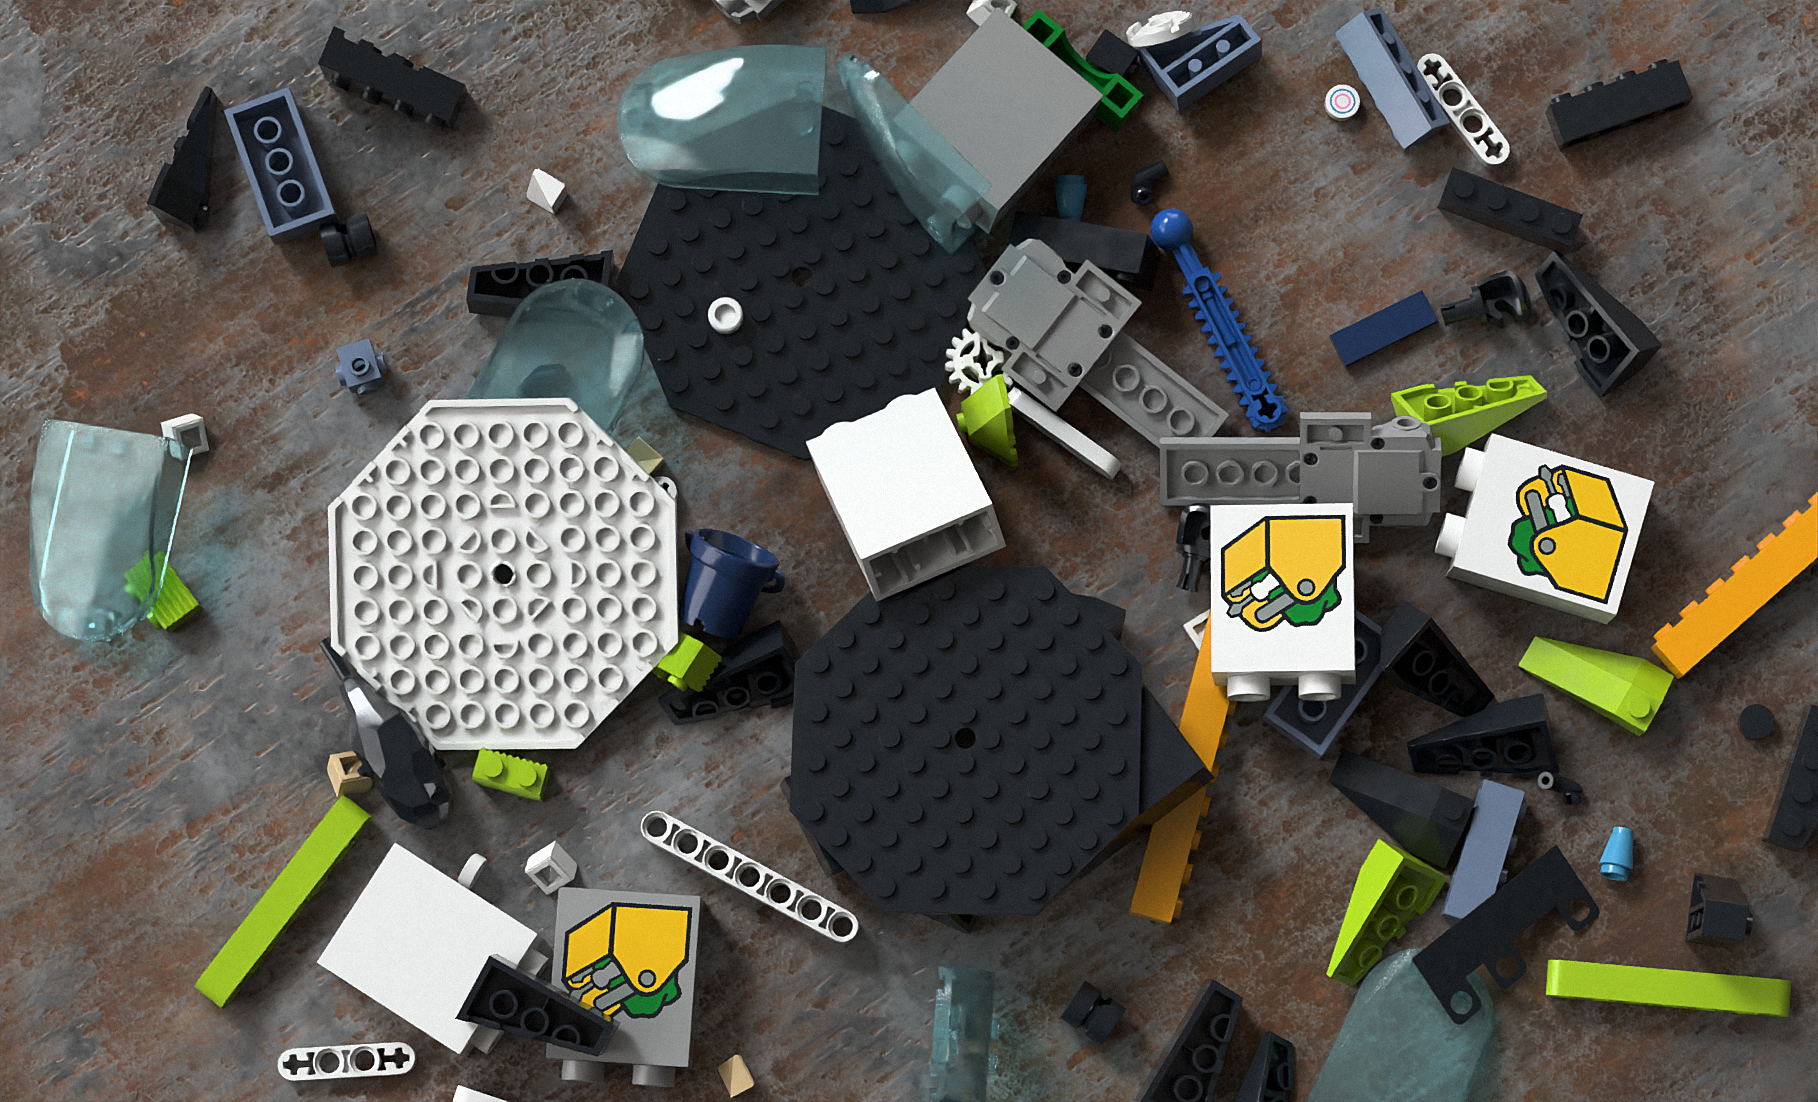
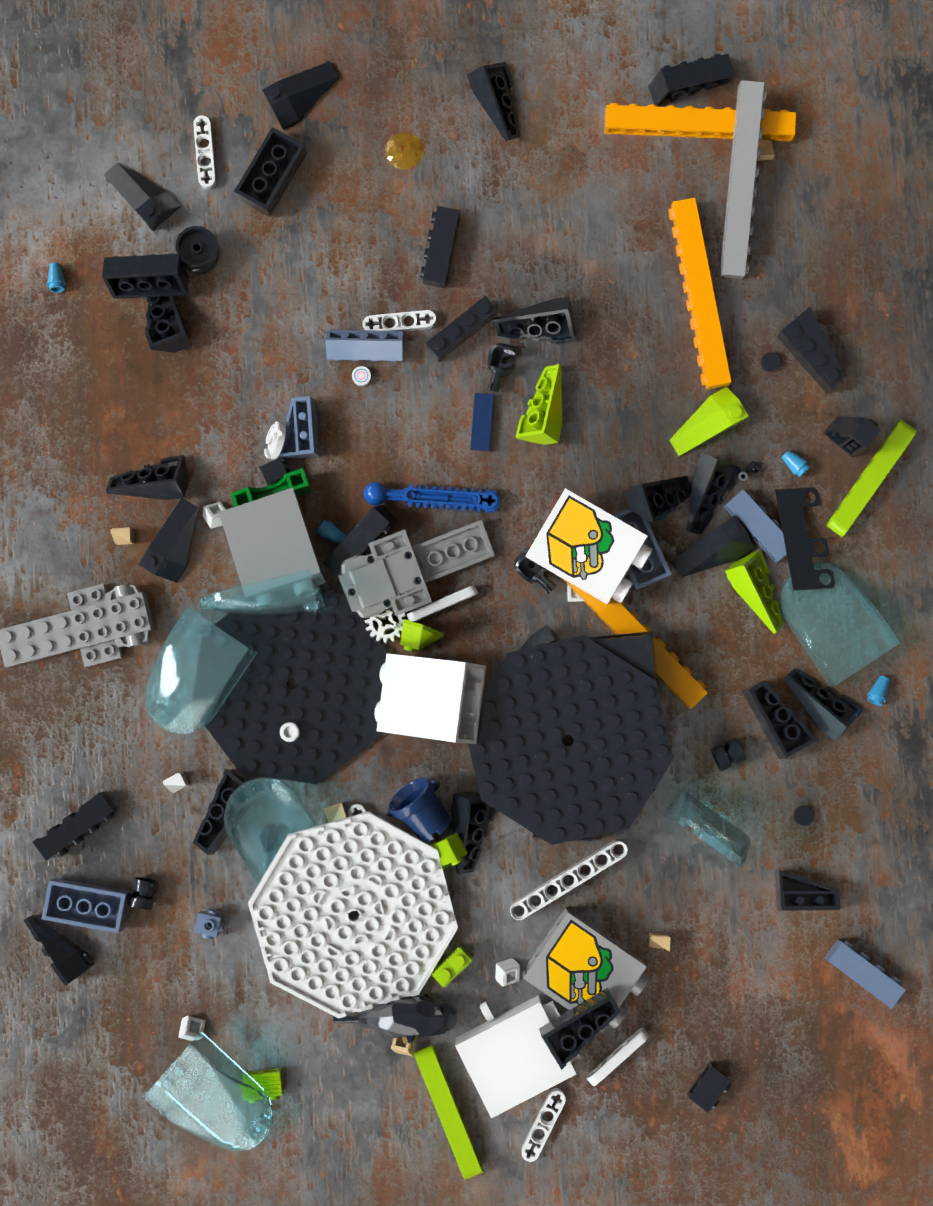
camera: 55 degrees left, 5 degrees up
black arm [1129,159,1169,206] -> none
light grey piece [1160,412,1441,543] -> none
brick [1435,433,1654,624] -> none

